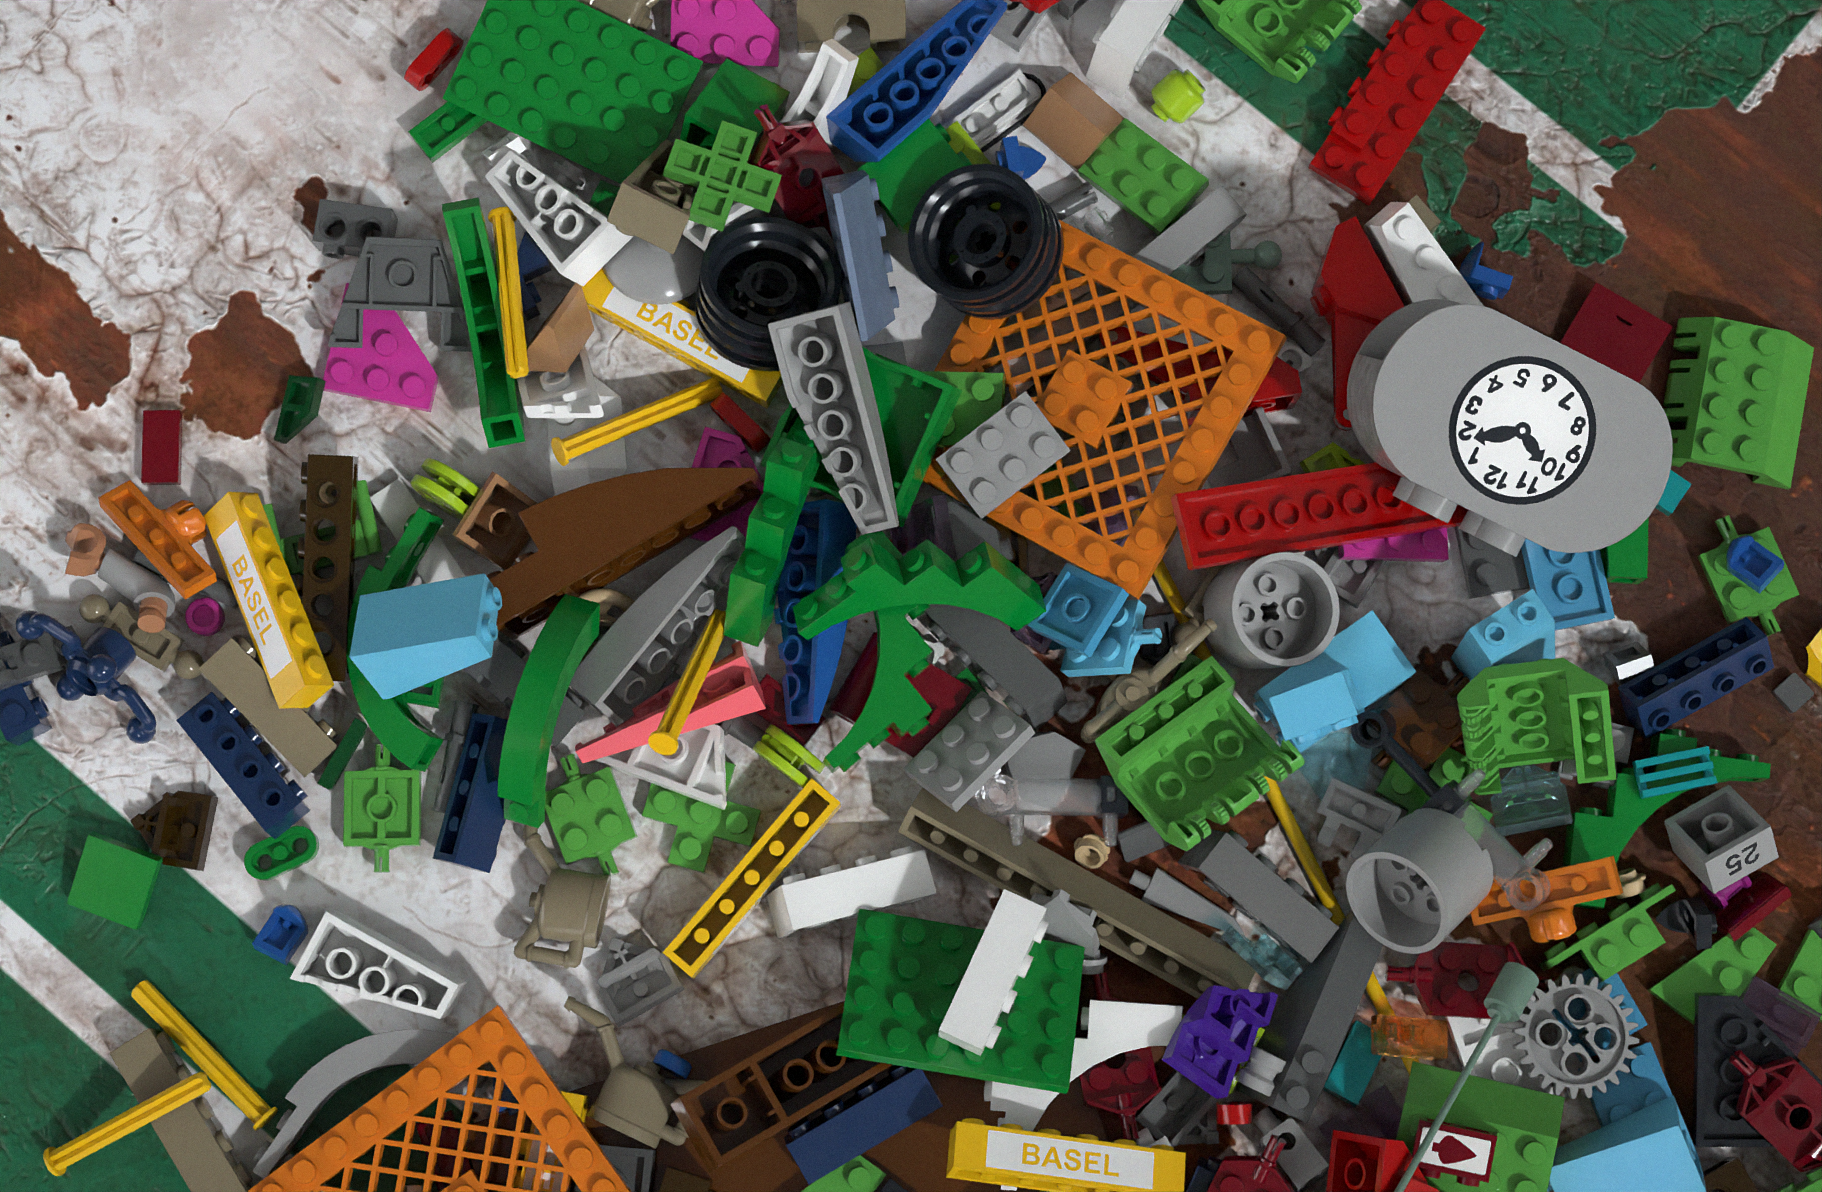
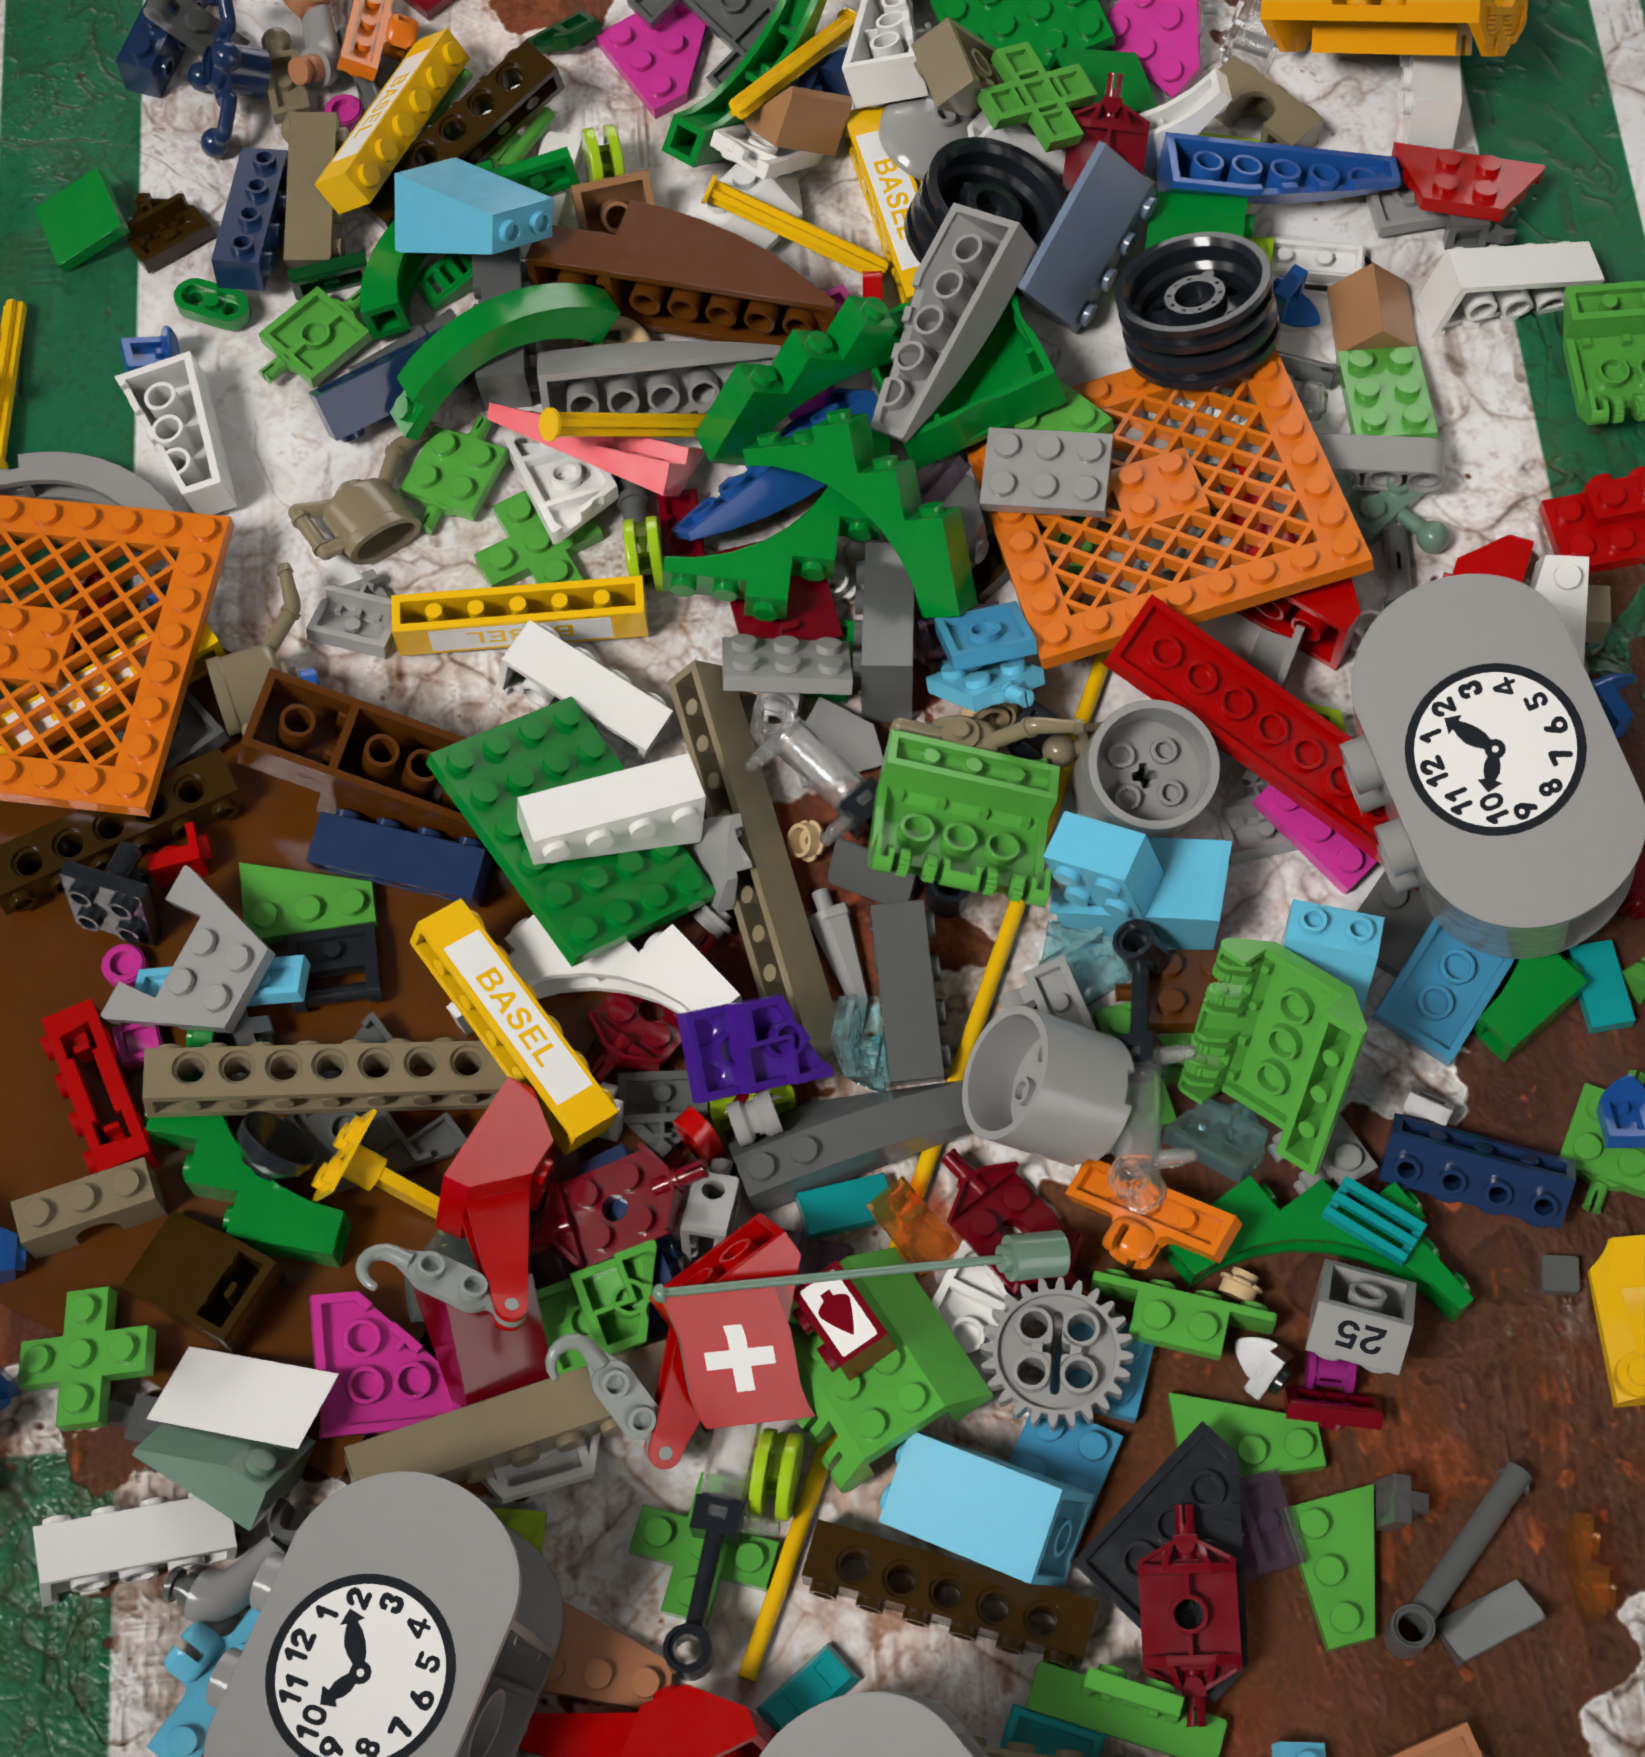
camera: 50 degrees right, 15 degrees down
lime head [1151,69,1206,124] -> none

